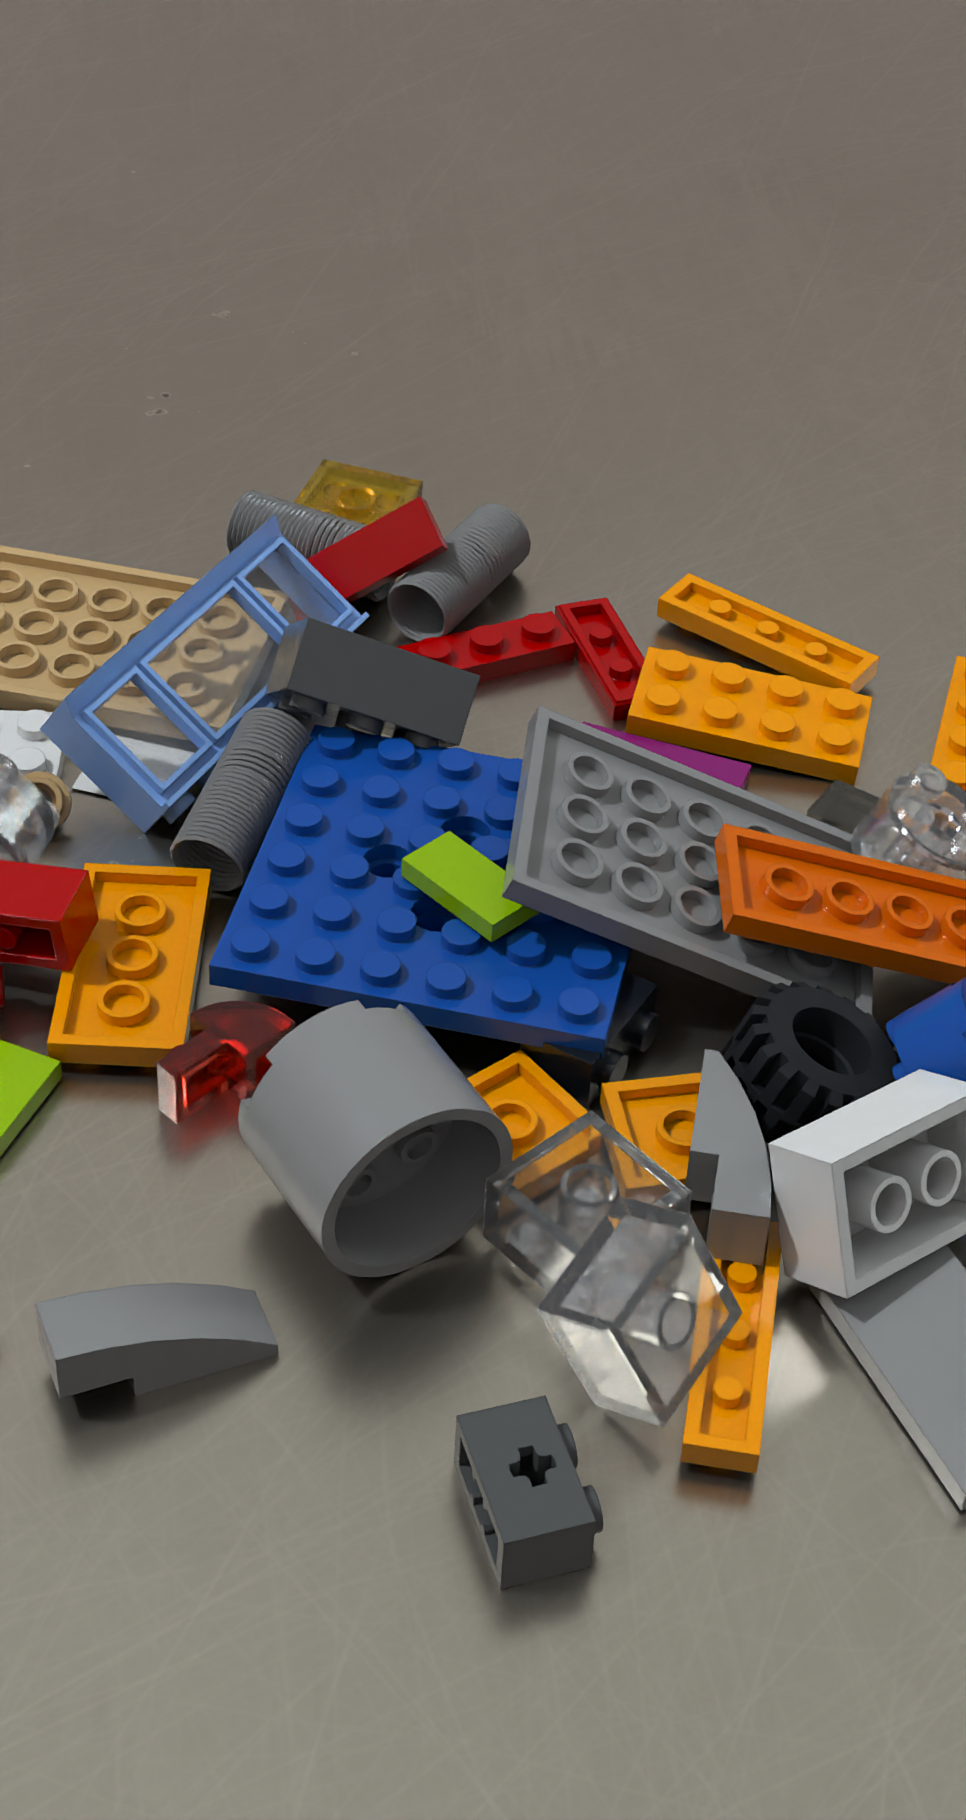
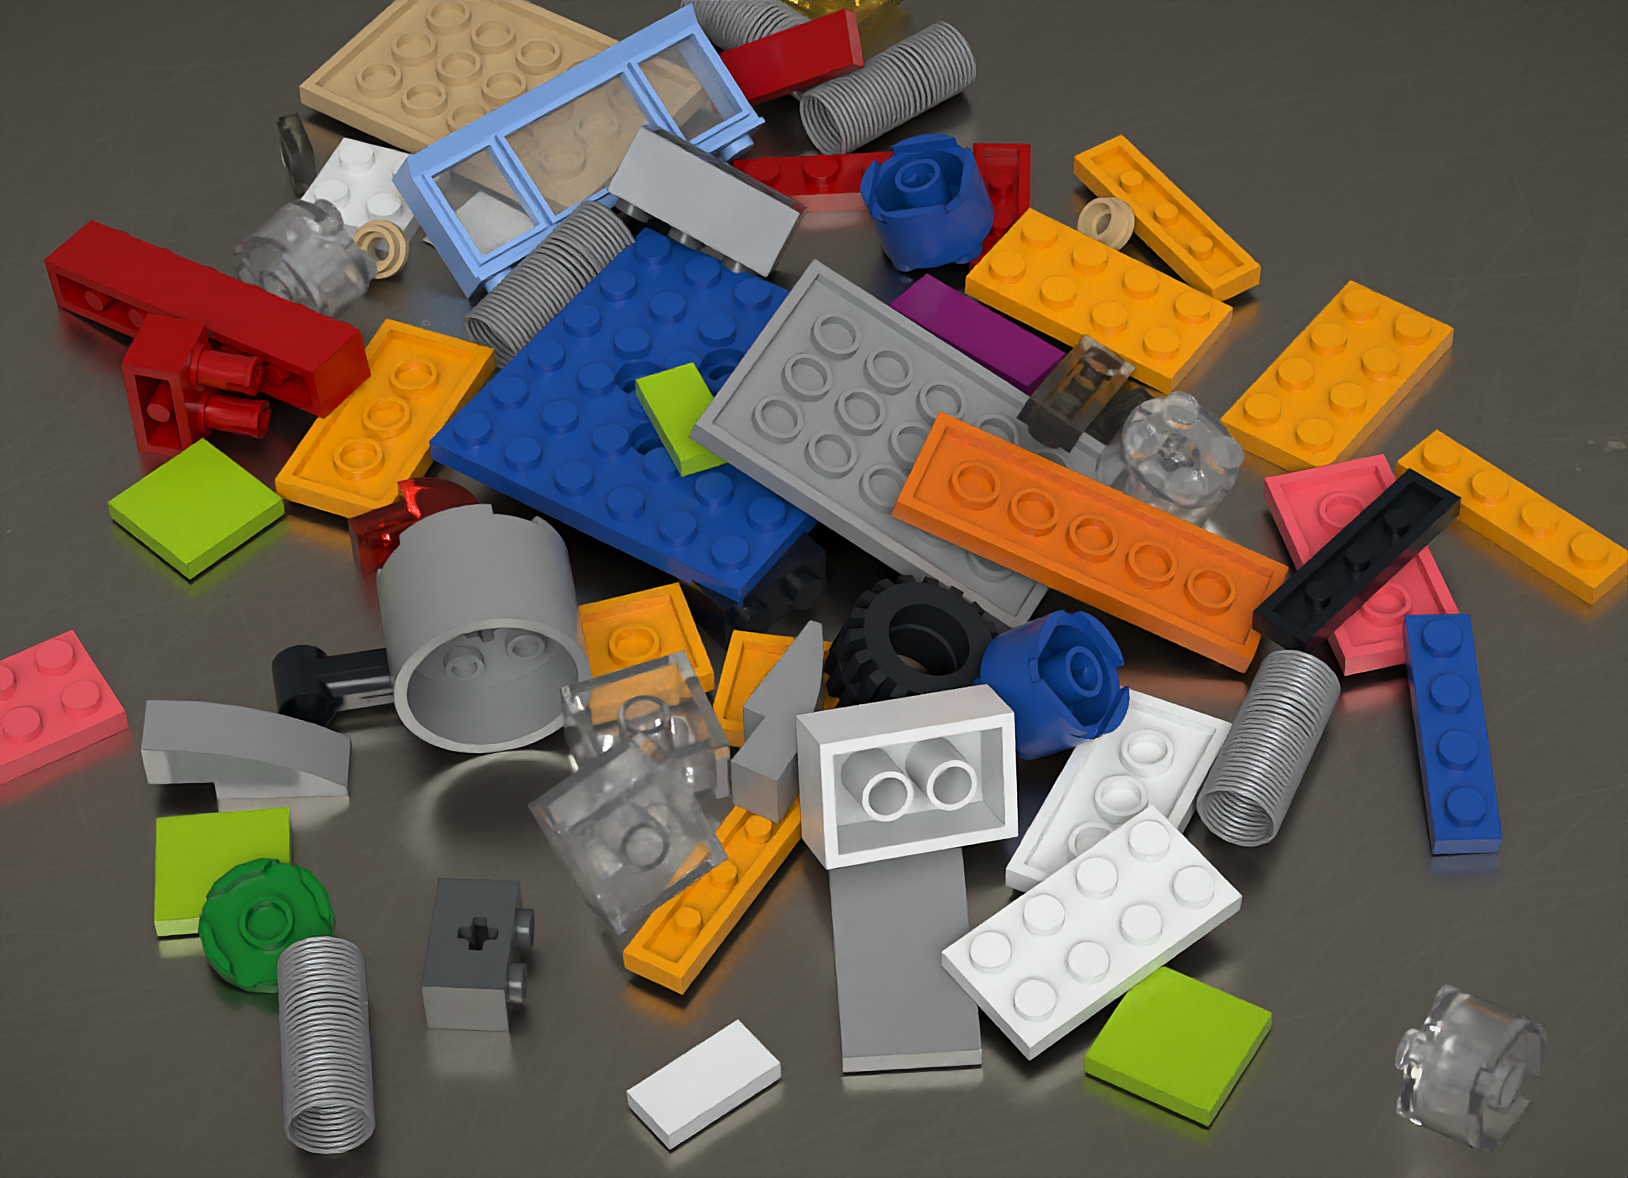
camera: 25 degrees right, 5 degrees up
none -> lime tile [154,807,292,936]
none -> green tile [198,858,336,994]
none -> black piece [271,645,394,727]
none -> light grey piece [277,936,376,1154]
none -> white tile [627,1020,781,1150]
none -> blue brick [860,134,994,271]
none -> clear smoke plate [1017,334,1136,453]
none -> tan plate [1078,197,1135,251]

